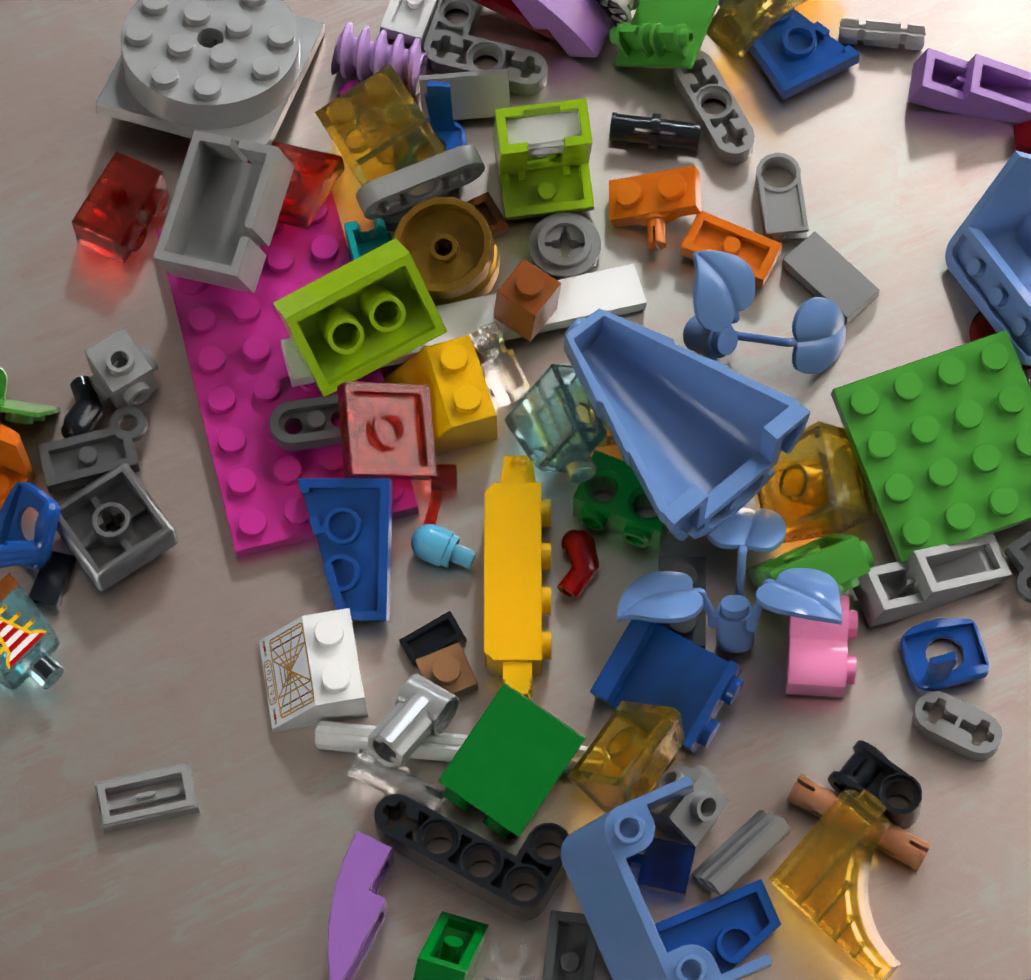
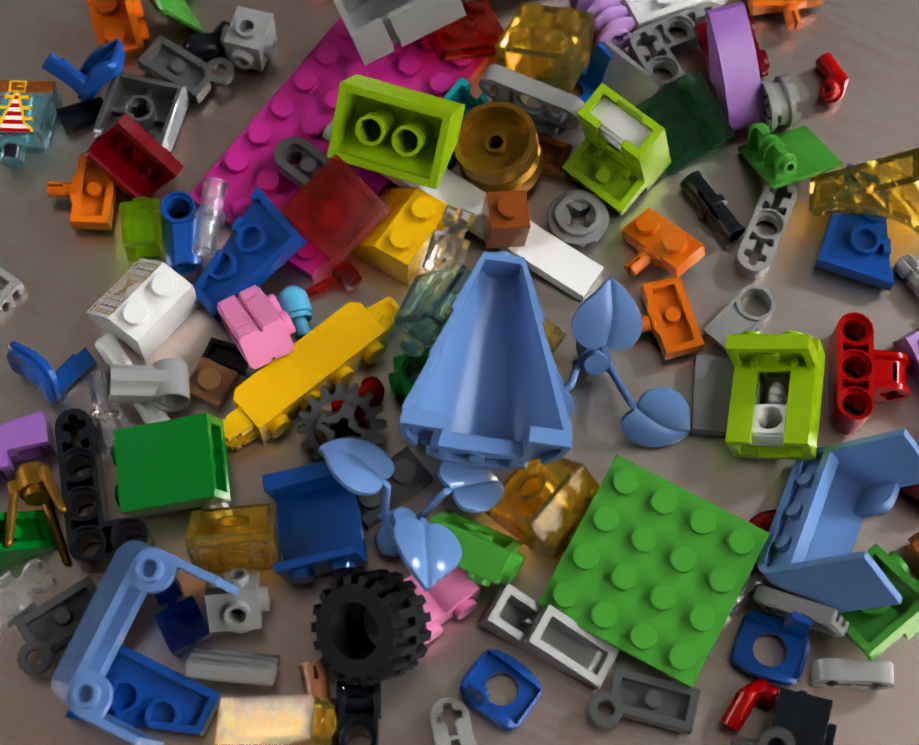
camera: 45 degrees right, 0 degrees up
none -> pearl gold plant [4,462,71,565]
none -> blue piece [7,341,97,405]
none -> orange plate [47,154,117,230]
none -> dark red bracket [85,113,184,207]
none -> clear neon green brick [120,197,166,262]
none -> blue piece [160,191,202,276]
none -> clear pin [191,177,228,258]
none -> bright pink brick [216,285,296,370]
none -> dark grey gear [297,381,387,462]
none -> black tyre [311,569,432,686]
none -> clear green hinge [635,71,736,173]
none -> lime brick [725,330,826,460]
none -> red piece [828,312,910,435]

